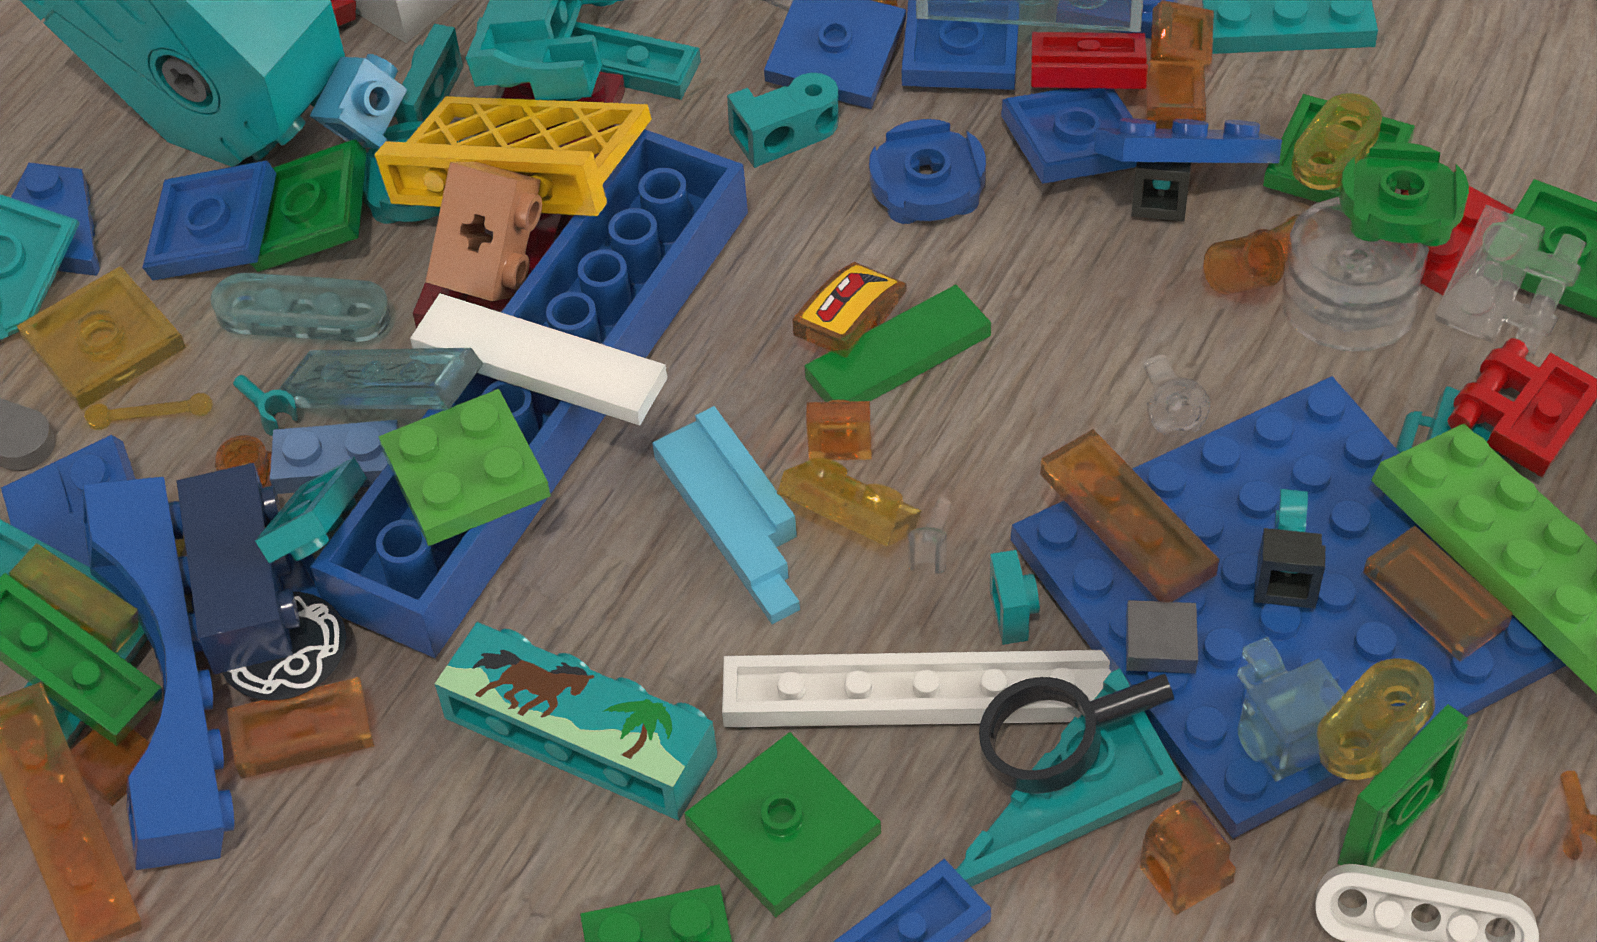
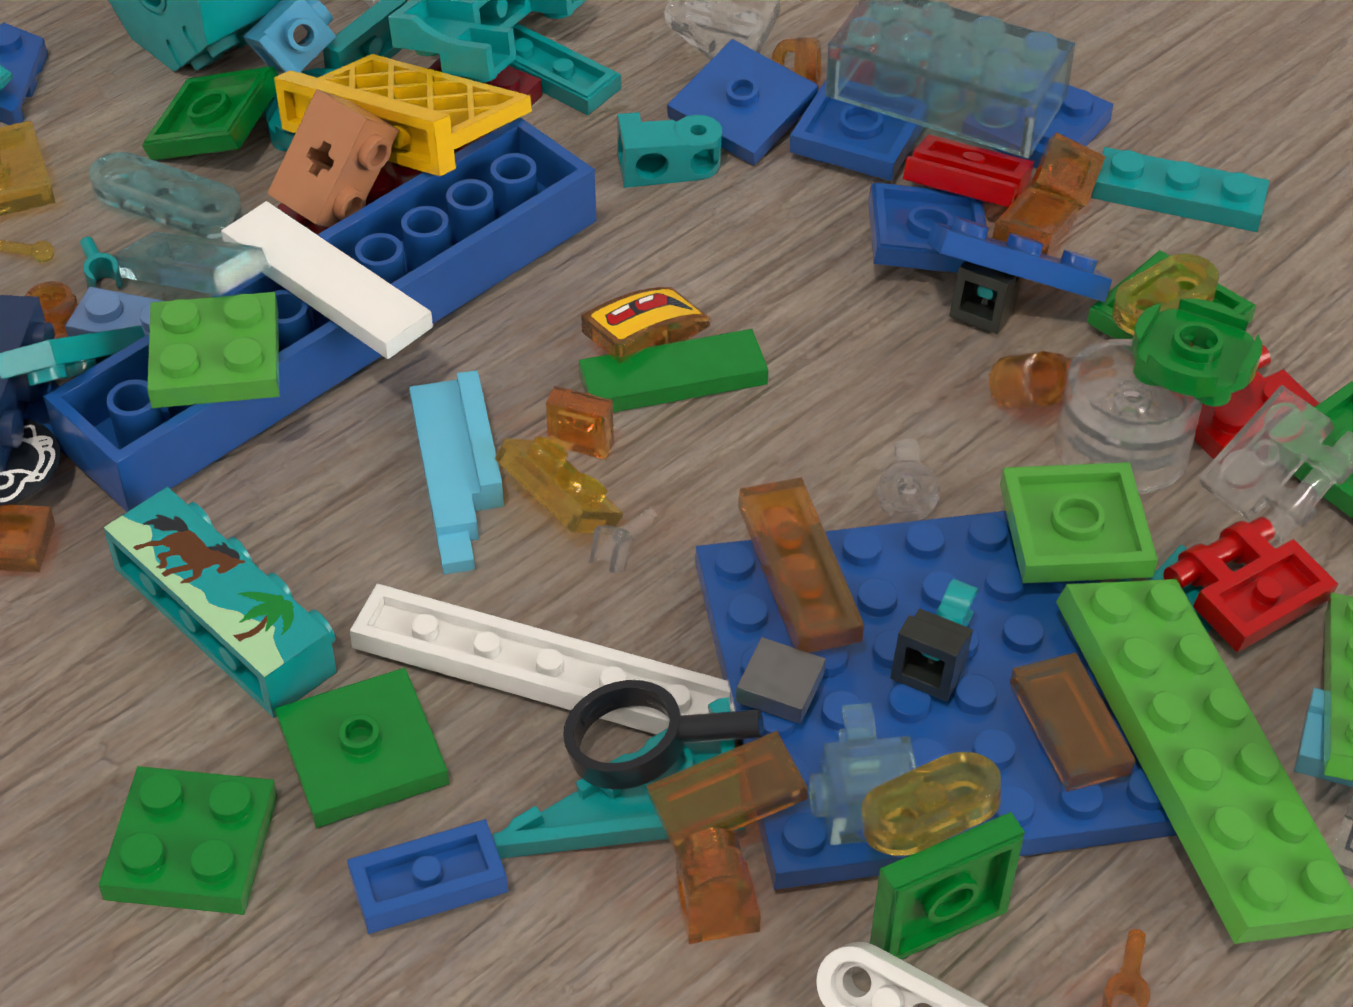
camera: 15 degrees right, 5 degrees down
blue plate [142,160,276,281] -> none
blue plate [869,119,986,224] -> none
teal plate [989,550,1040,645] -> none
none -> clear orange tile [646,731,808,855]
none -> bright green plate [1000,462,1158,583]

